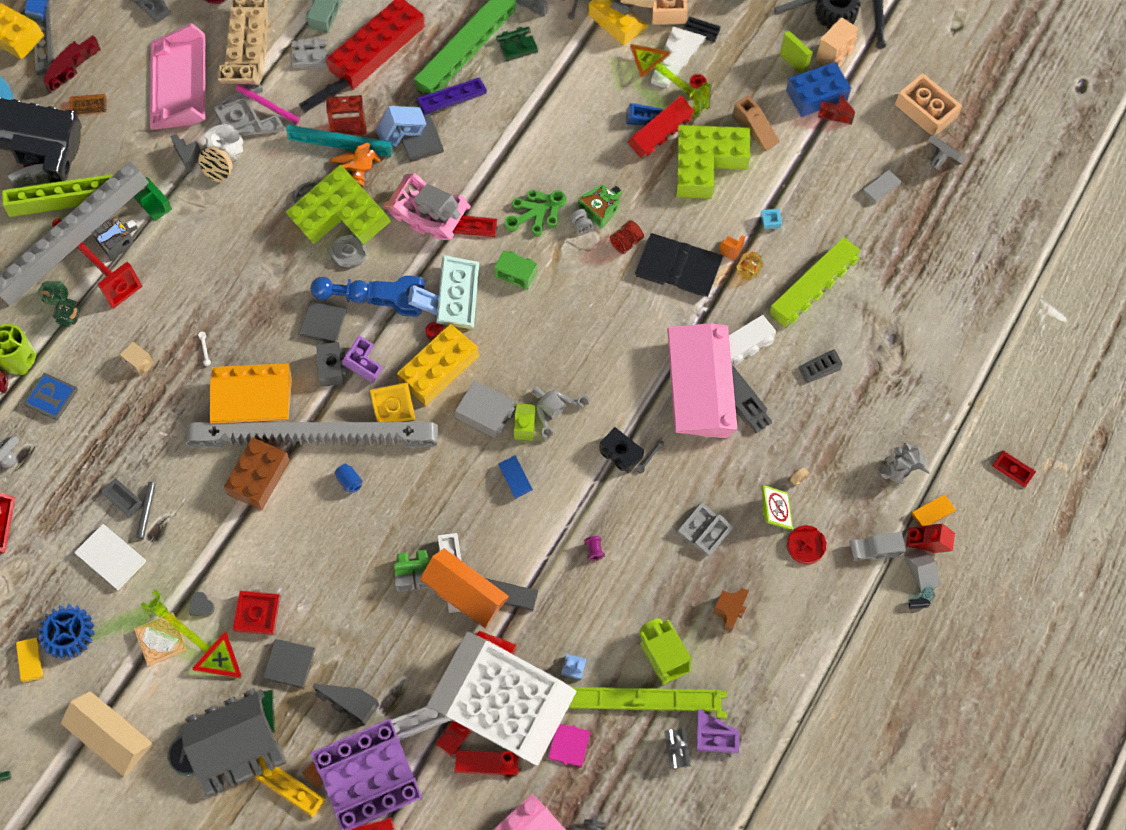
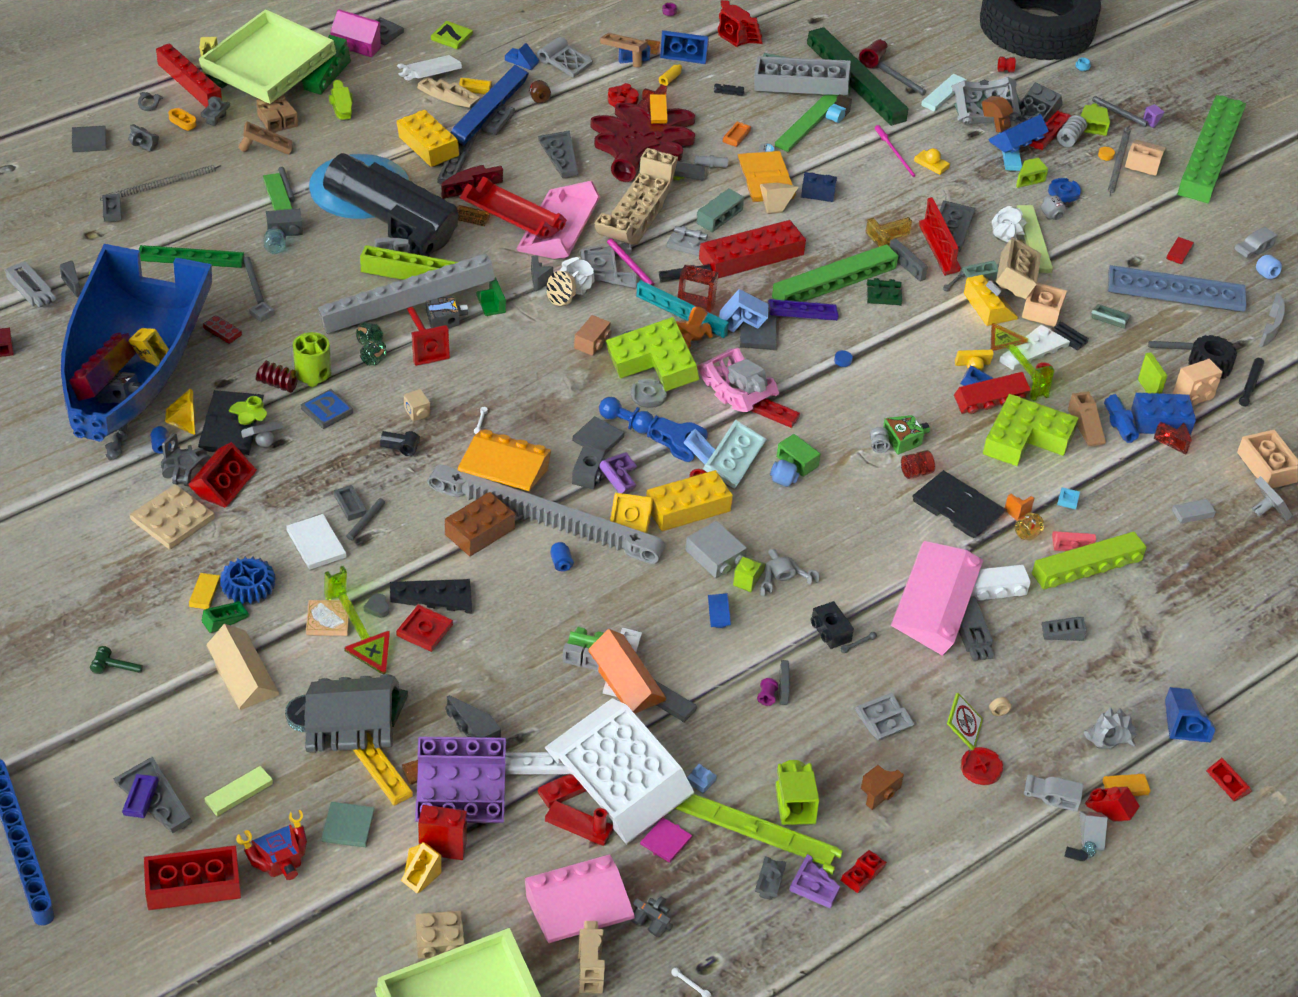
camera: 20 degrees right, 20 degrees down
dark grey tile [263,639,315,689] -> none
bright green plant [505,190,567,237] -> none
none -> green slope [201,601,249,633]
none -> black piece [380,431,420,456]
none -> black wing [390,579,472,614]
none -> red cylinder [459,176,567,239]
none -> nougat brick [574,315,612,356]
none -> medium blue head [770,459,799,487]
none -> dark grey tile [779,660,790,705]
none -> blue tile [834,350,853,367]
none -> red slope [840,850,887,893]
none -> yellow tile [955,349,994,371]
none -> coral panel [1052,531,1096,551]
none -> blue piece [1104,394,1139,443]
none -> blue slope [1165,687,1216,743]

